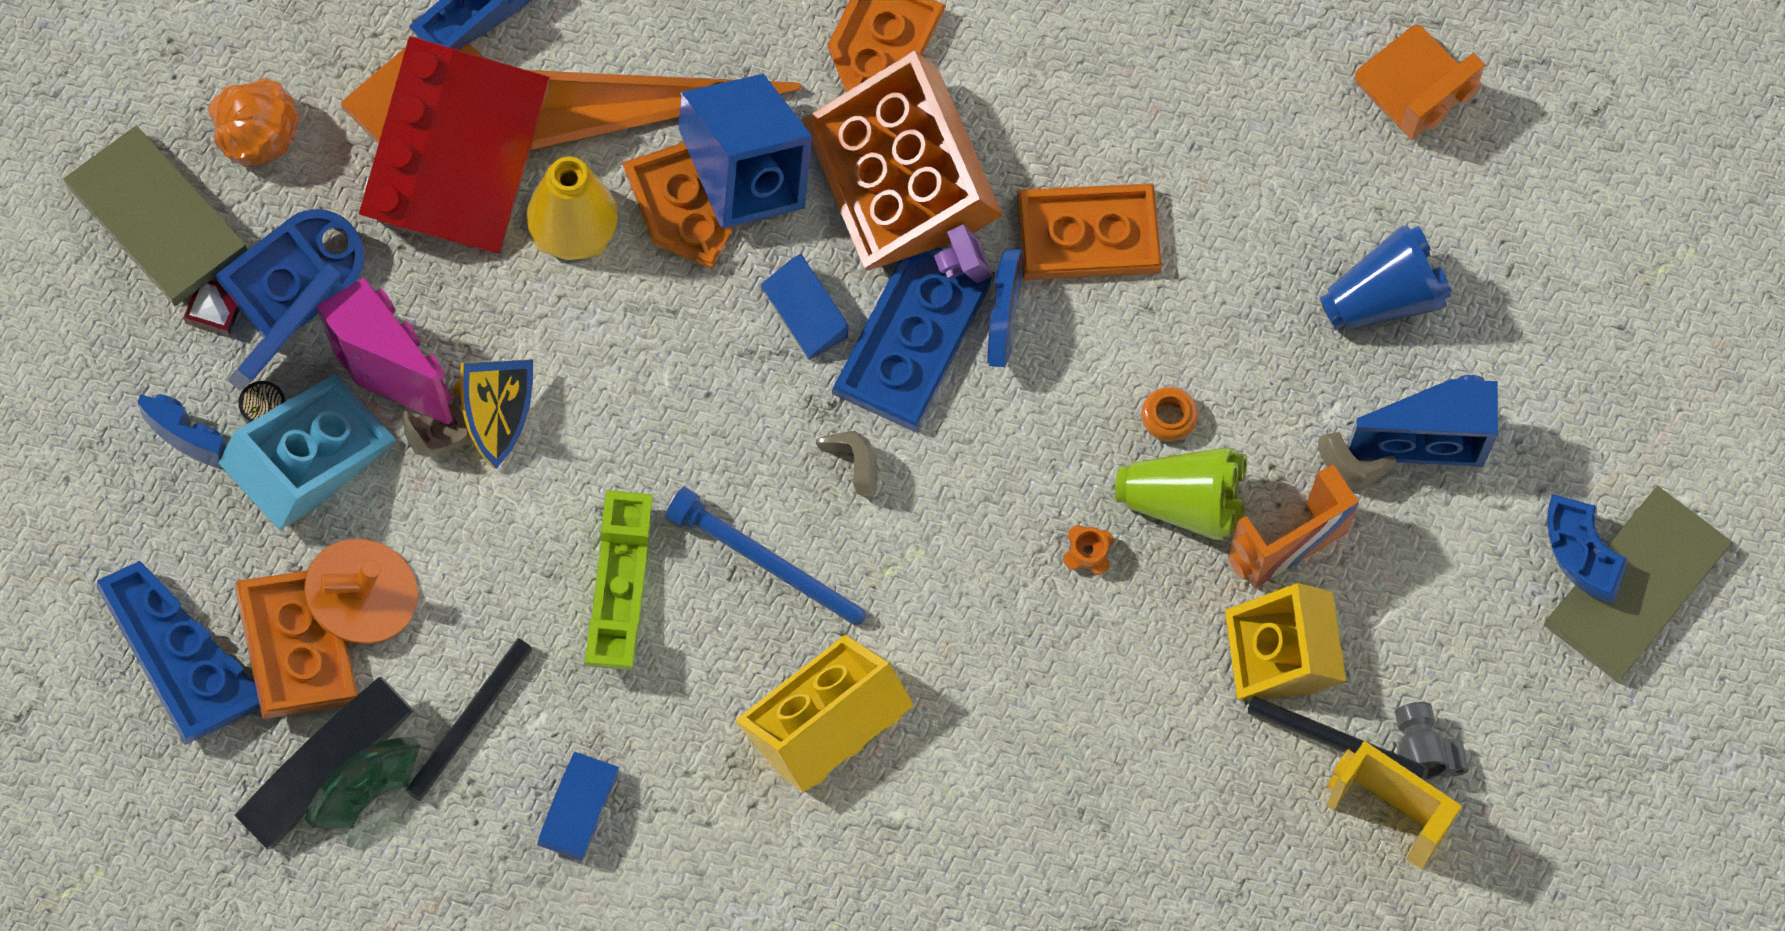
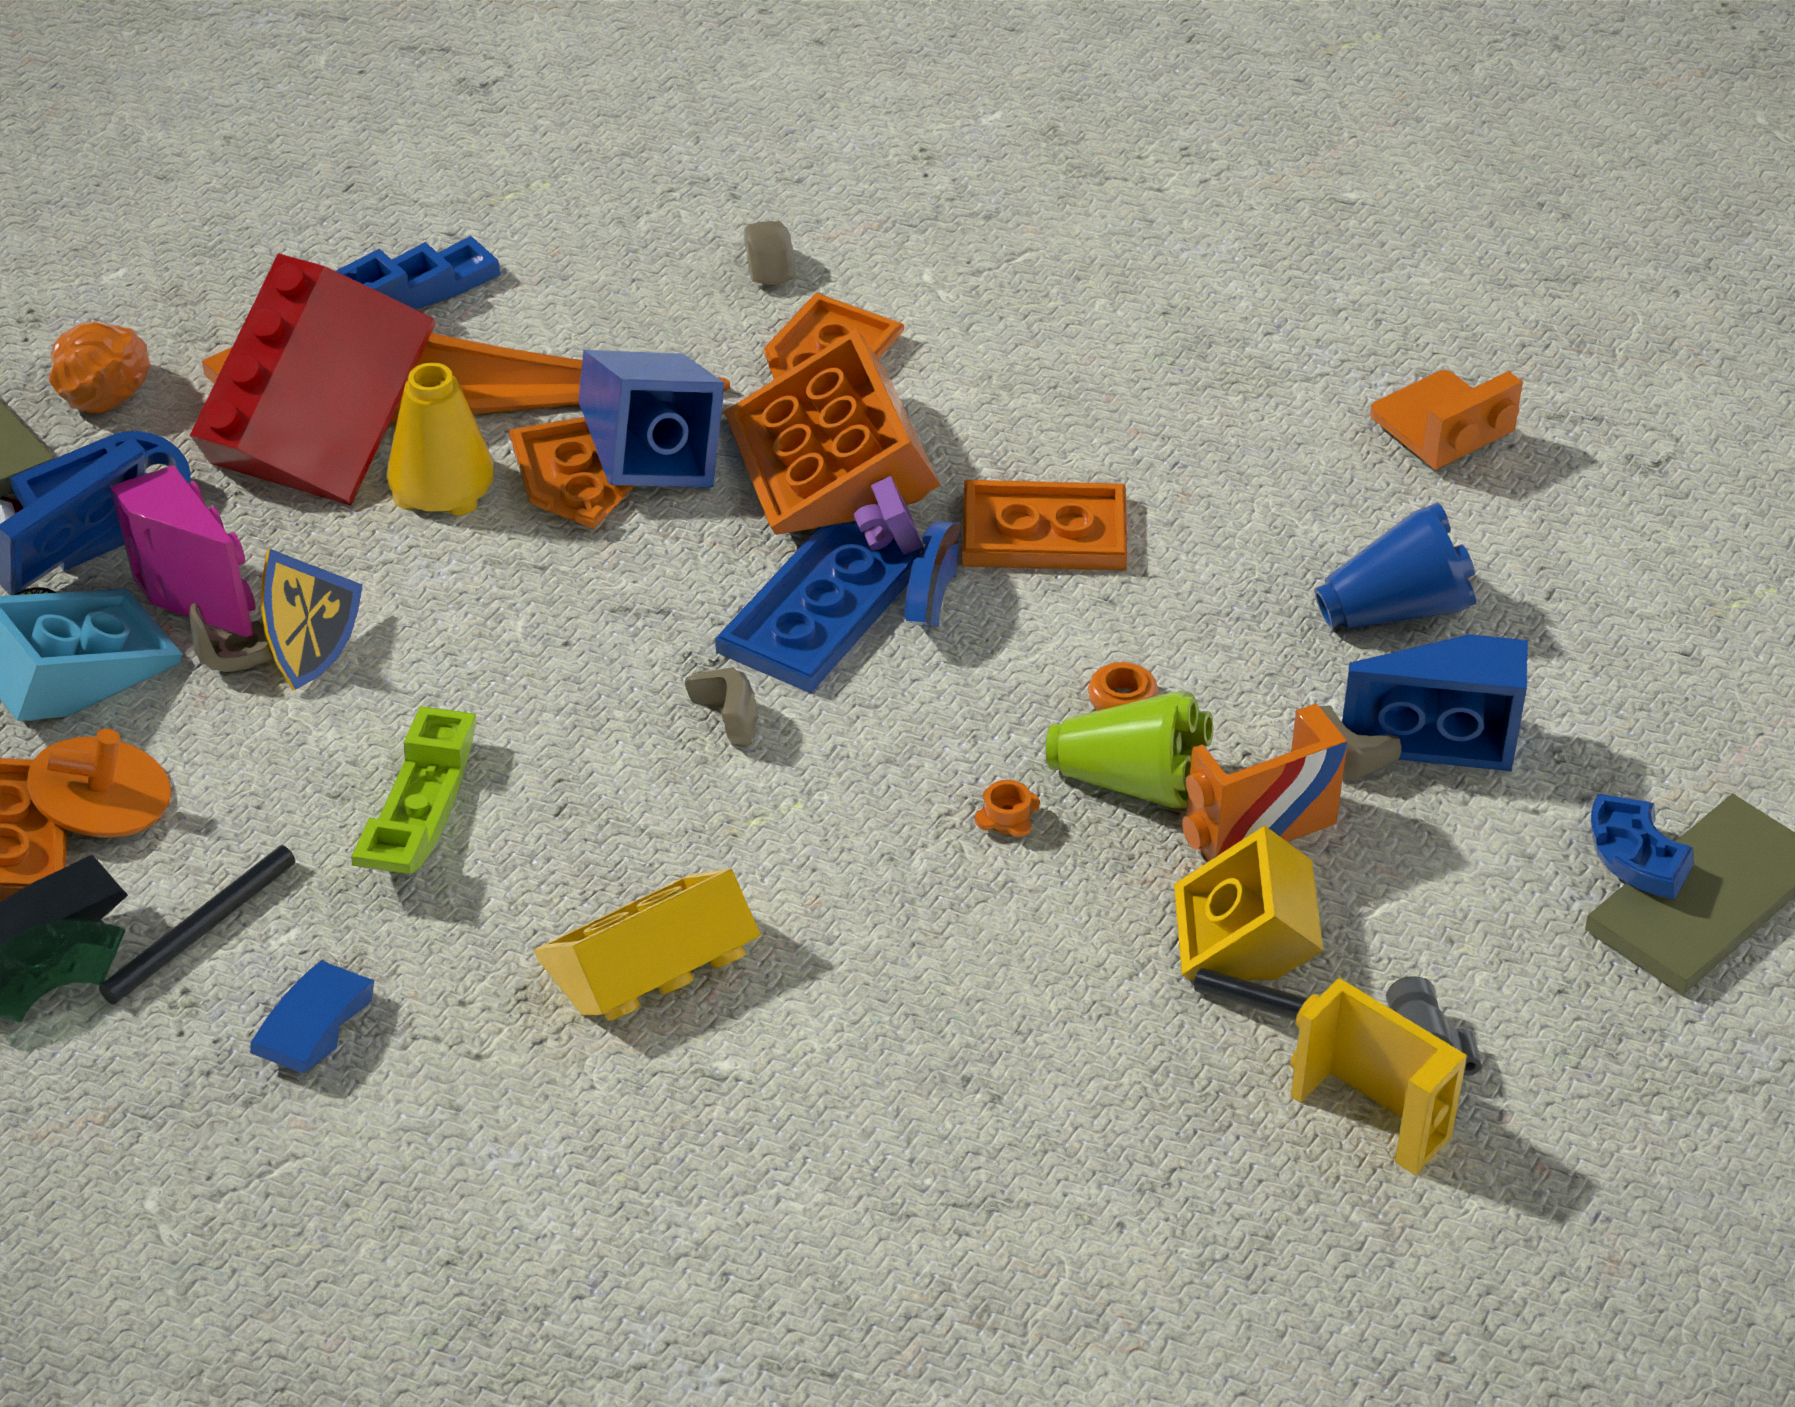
camera: 10 degrees right, 25 degrees down
blue piece [665,486,866,625] -> none
blue slope [761,254,849,360] -> none

